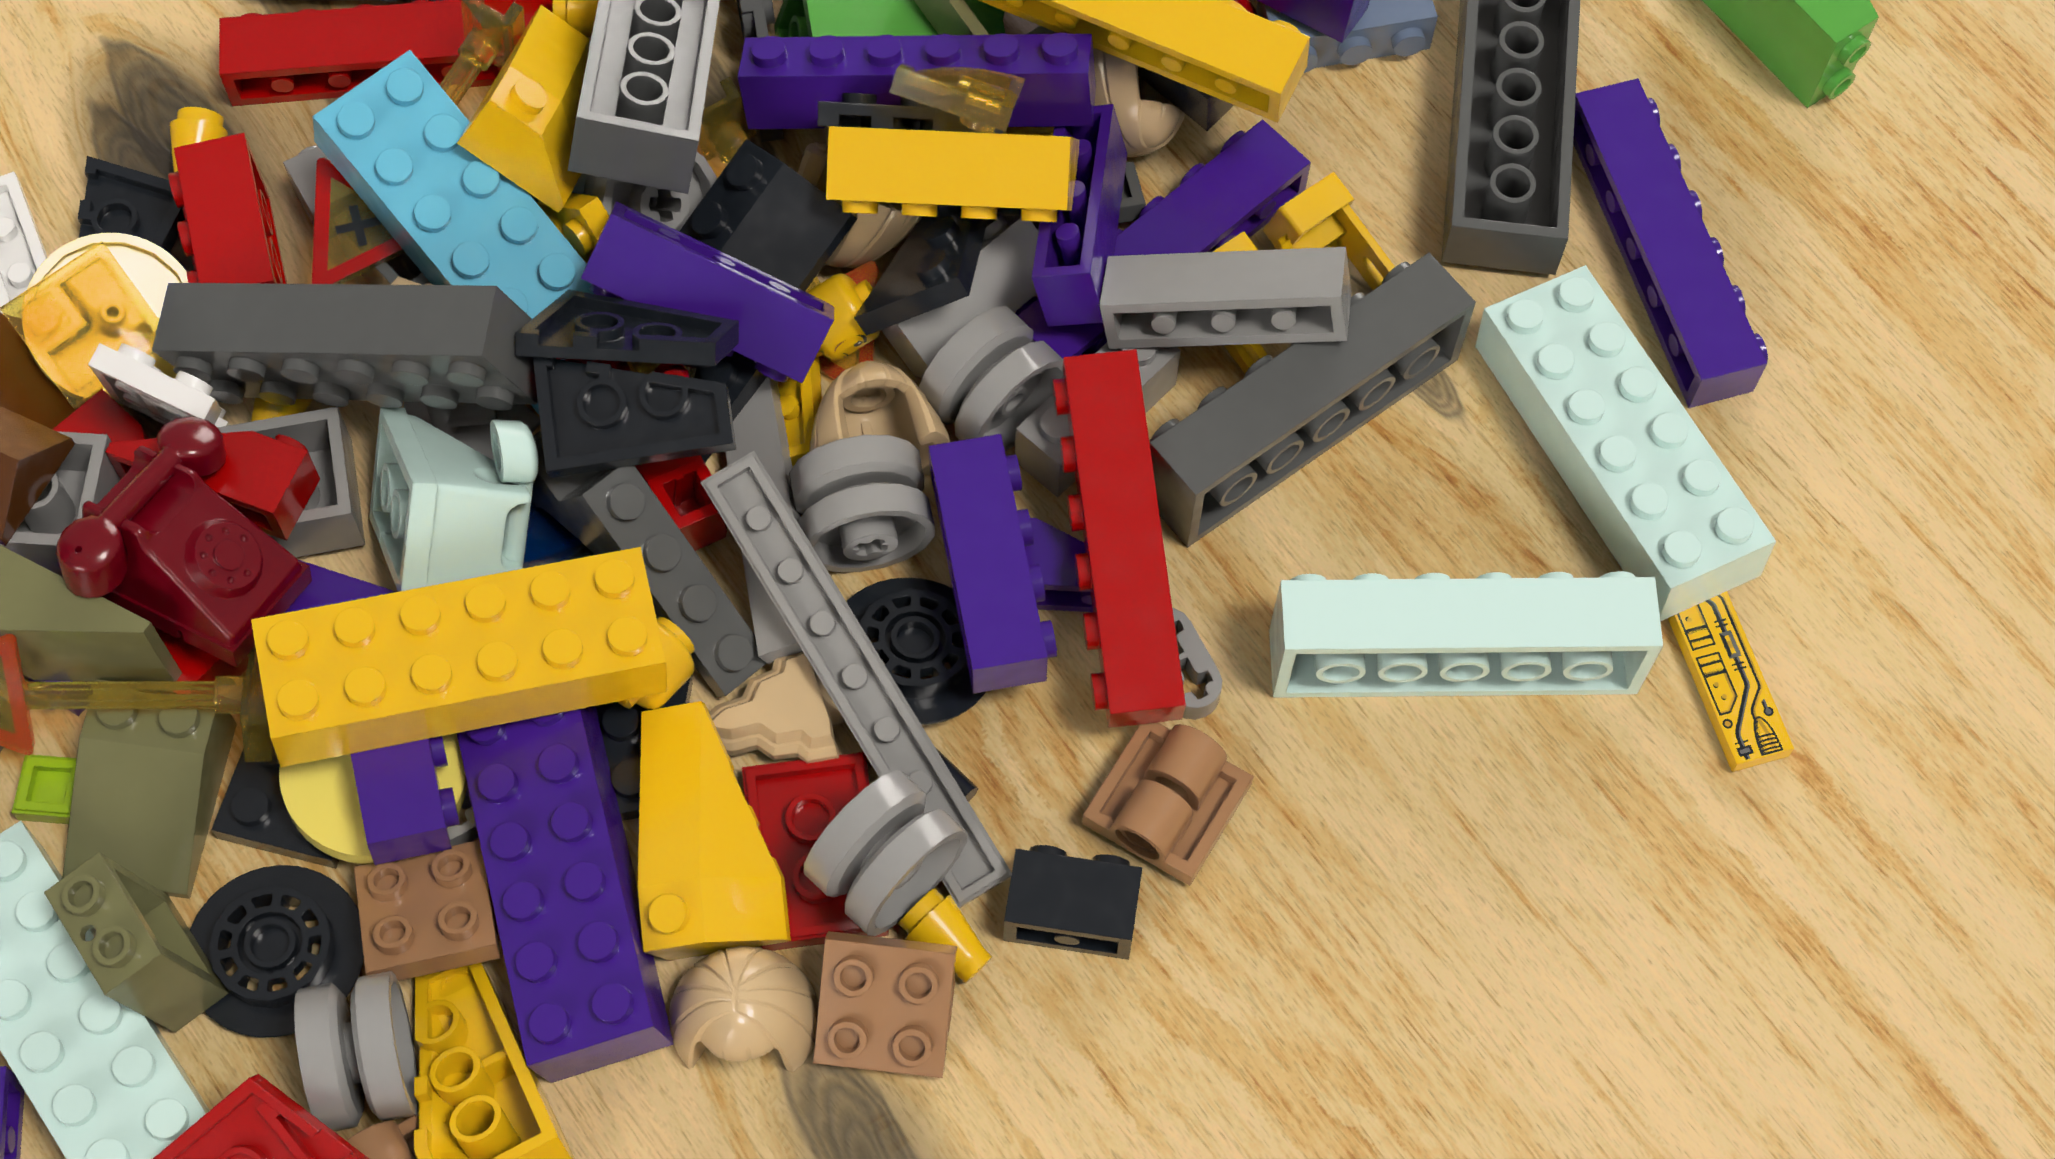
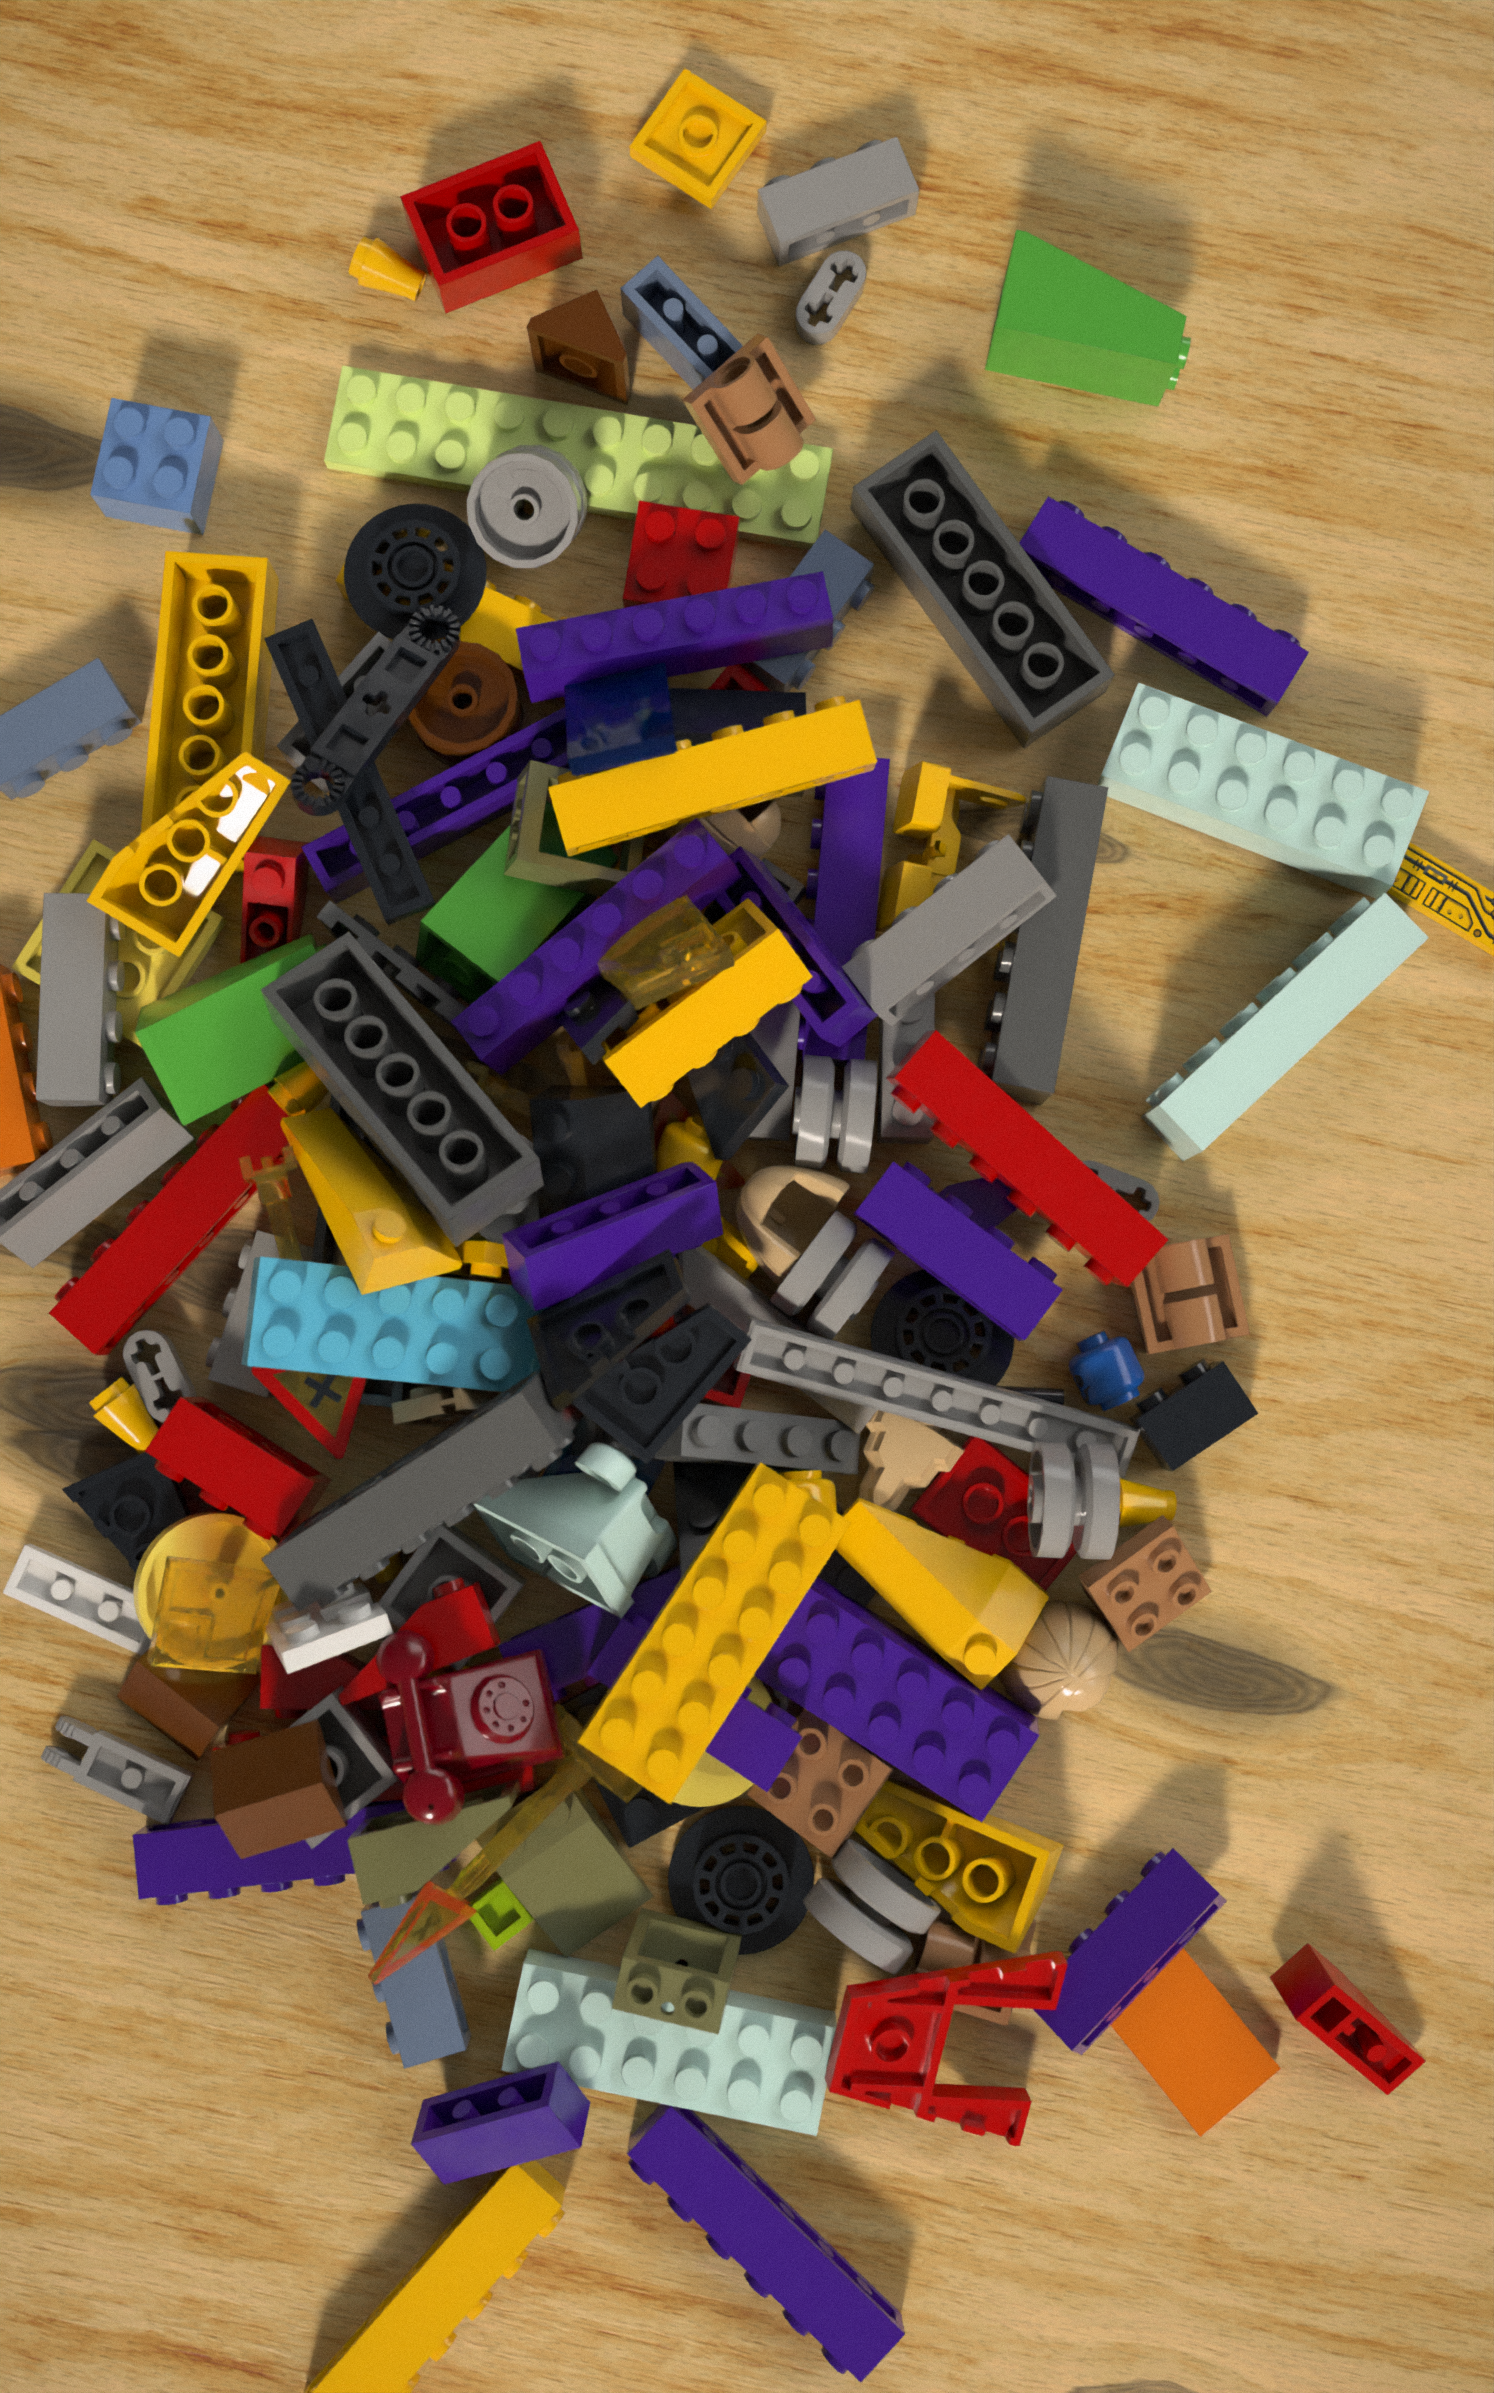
camera: 45 degrees left, 20 degrees up
none -> light grey beam [123,1330,197,1422]
none -> blue head [1068,1330,1145,1411]

